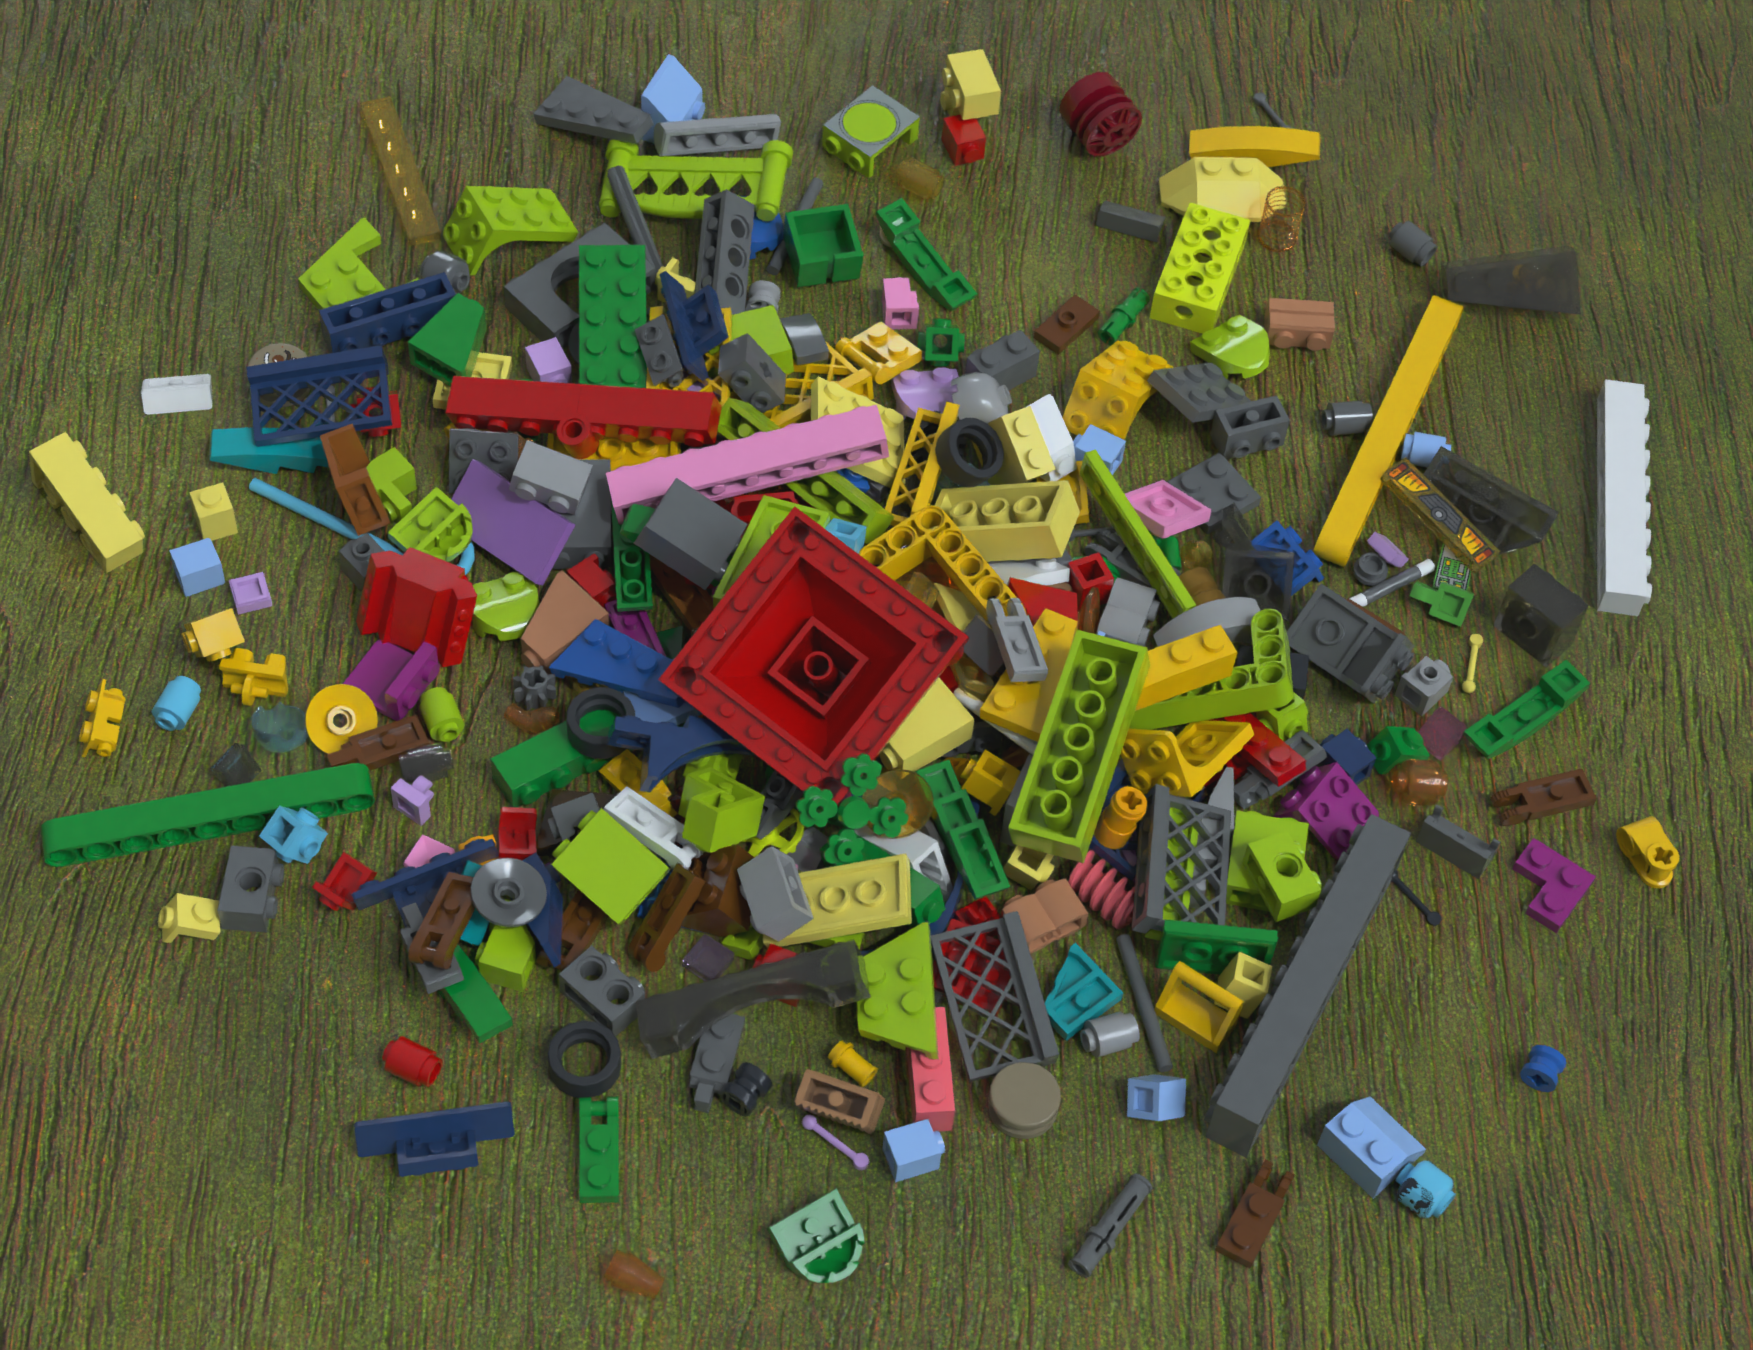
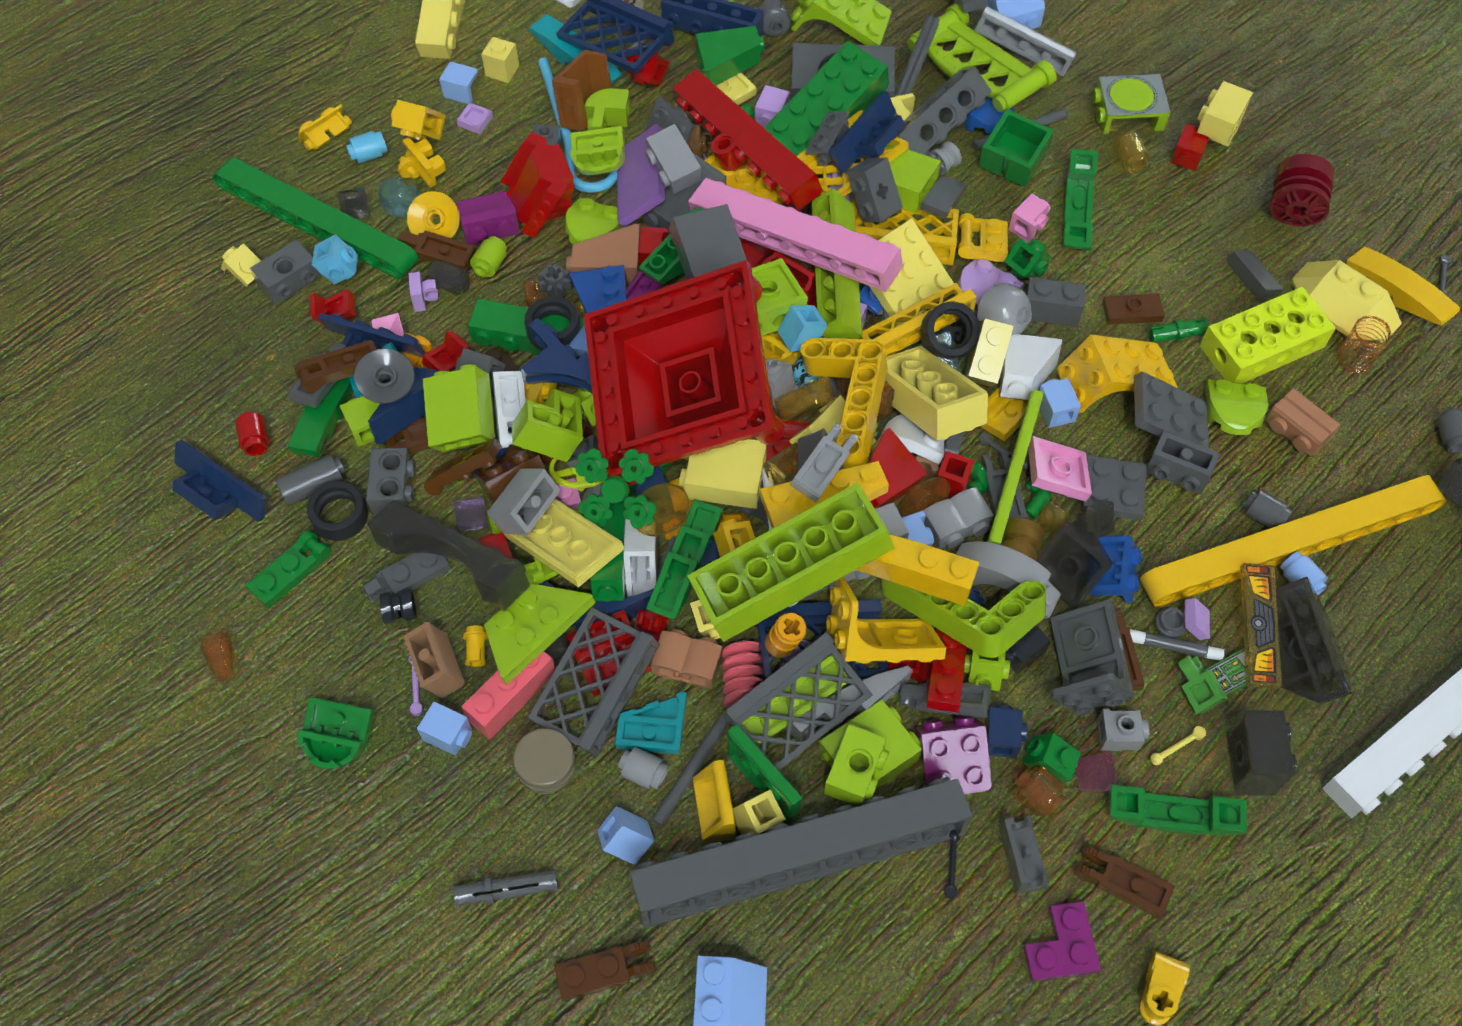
camera: 50 degrees right, 5 degrees up
none -> dark grey brick [275,454,346,506]

